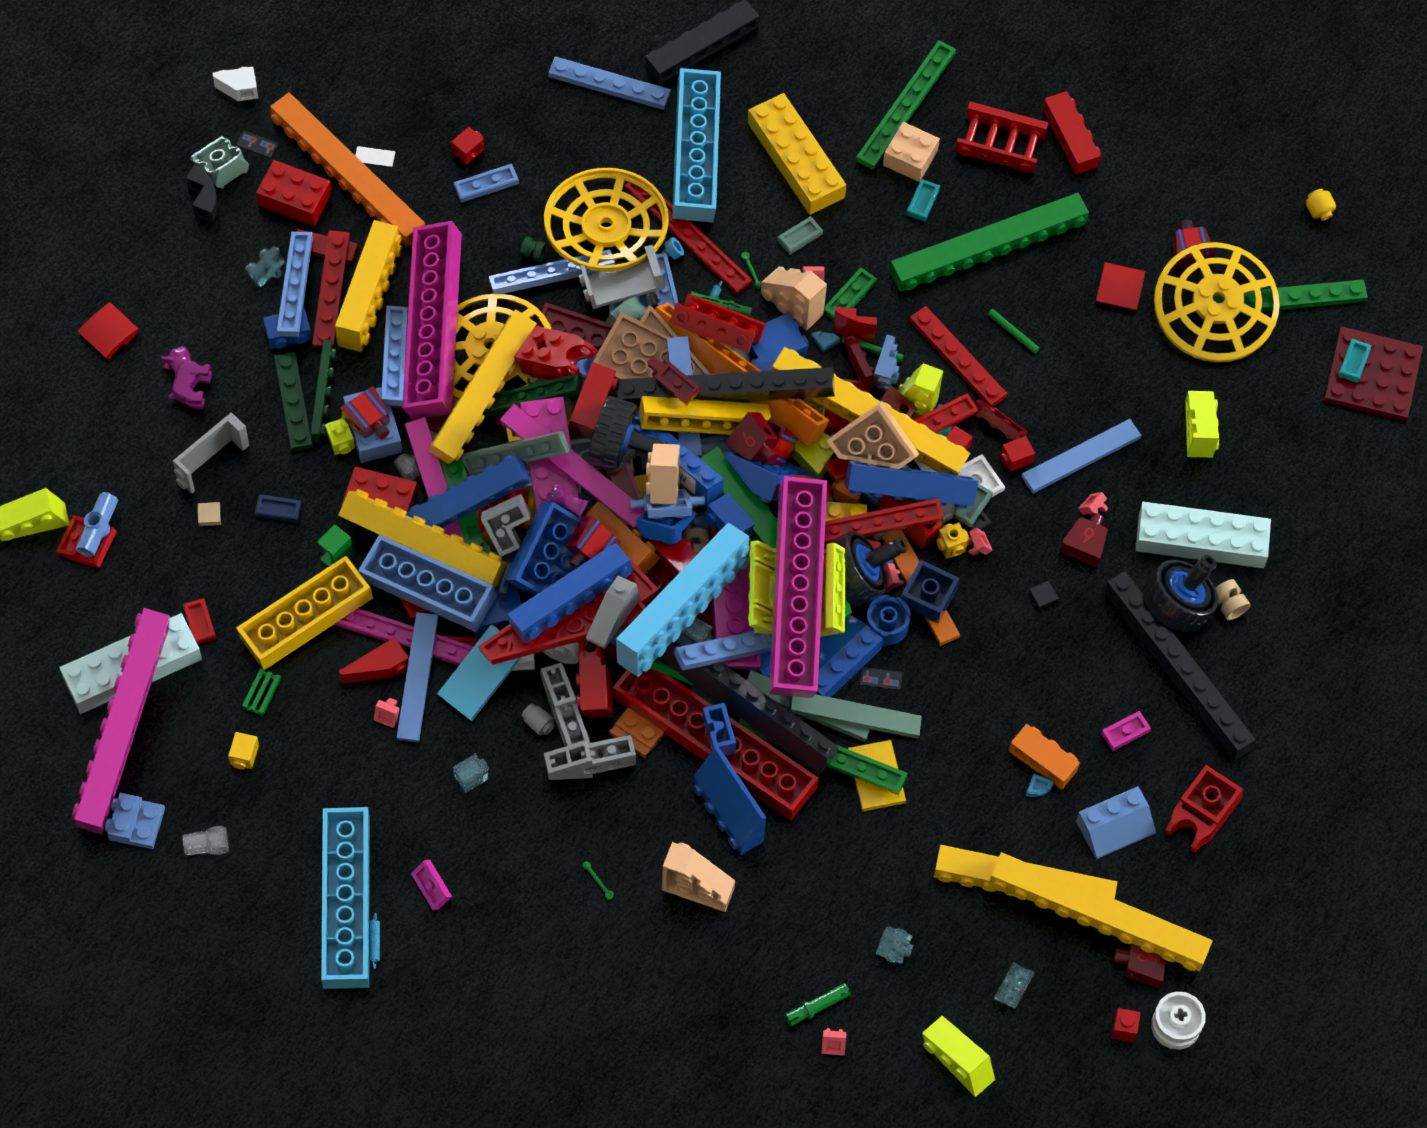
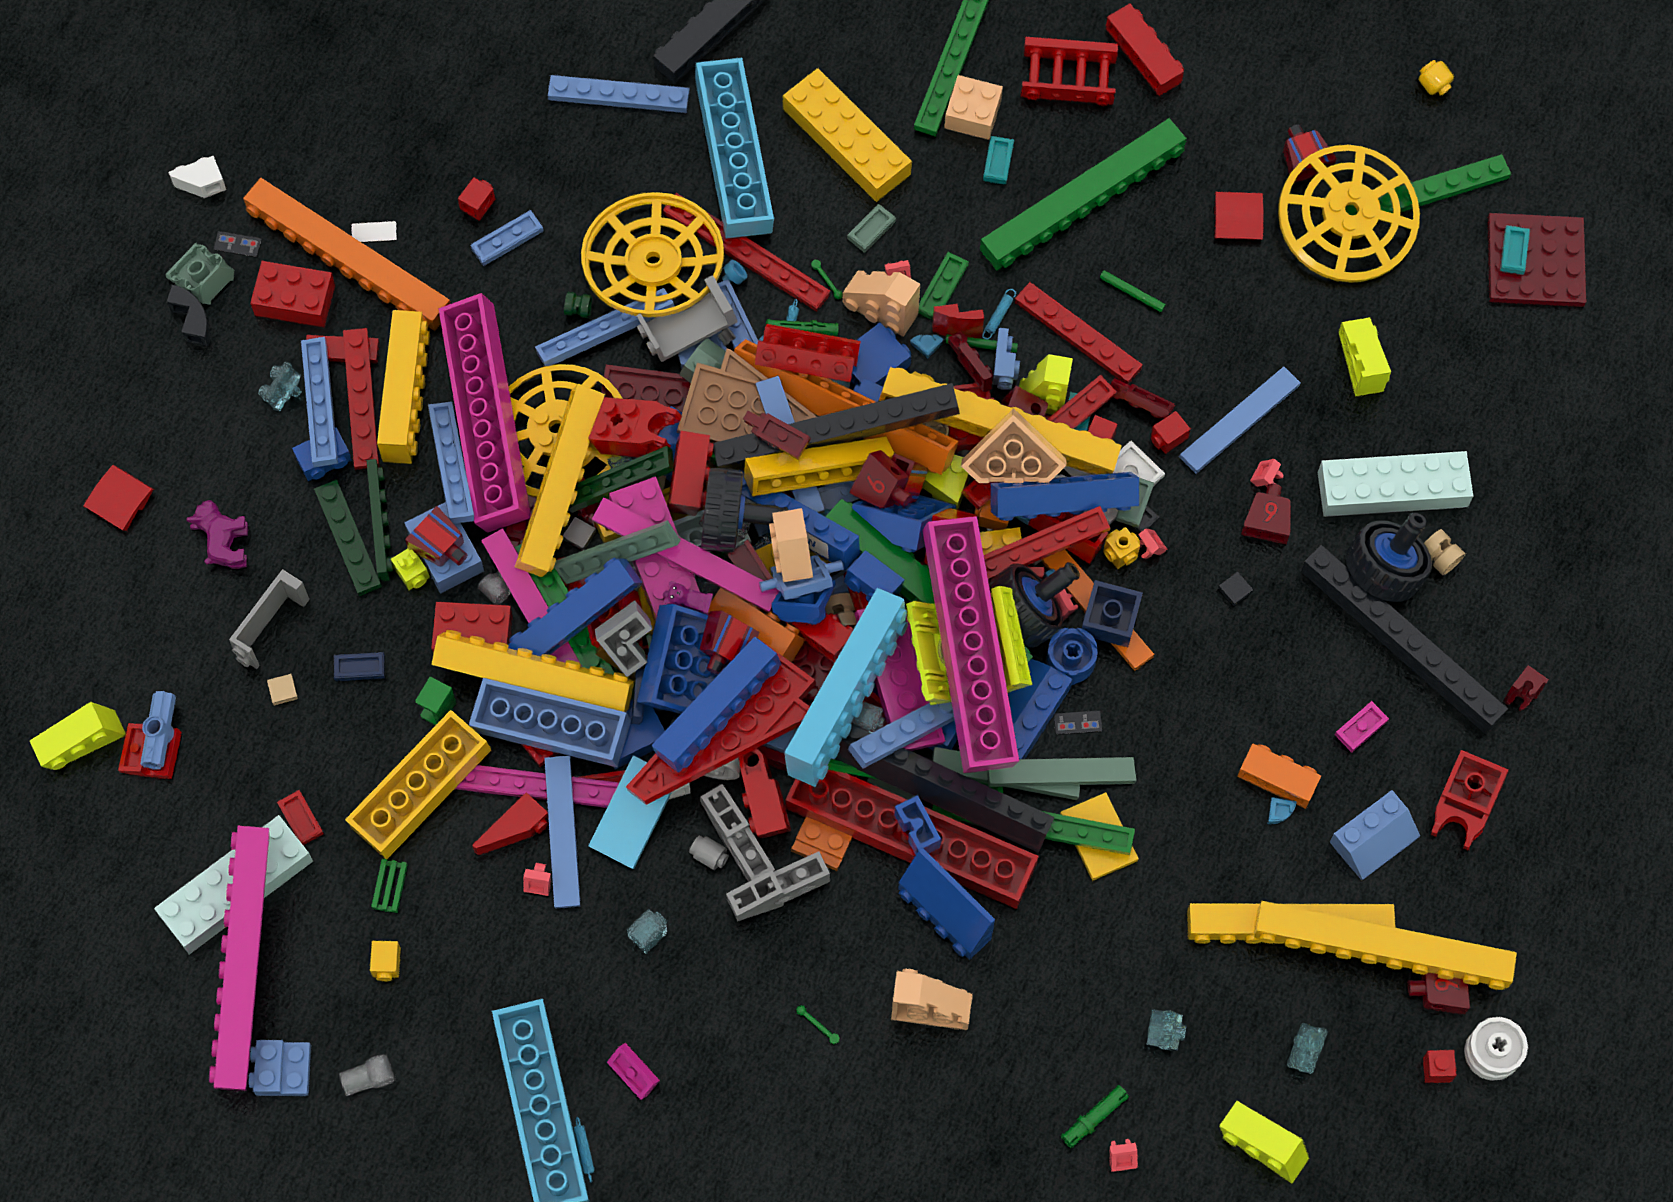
camera: 10 degrees left, 5 degrees up
light grey slope [586,576,640,648] -> none
none -> light grey tile [563,517,596,551]
none -> medium azure piece [982,289,1016,339]
none -> dark red hinge [1503,665,1548,711]

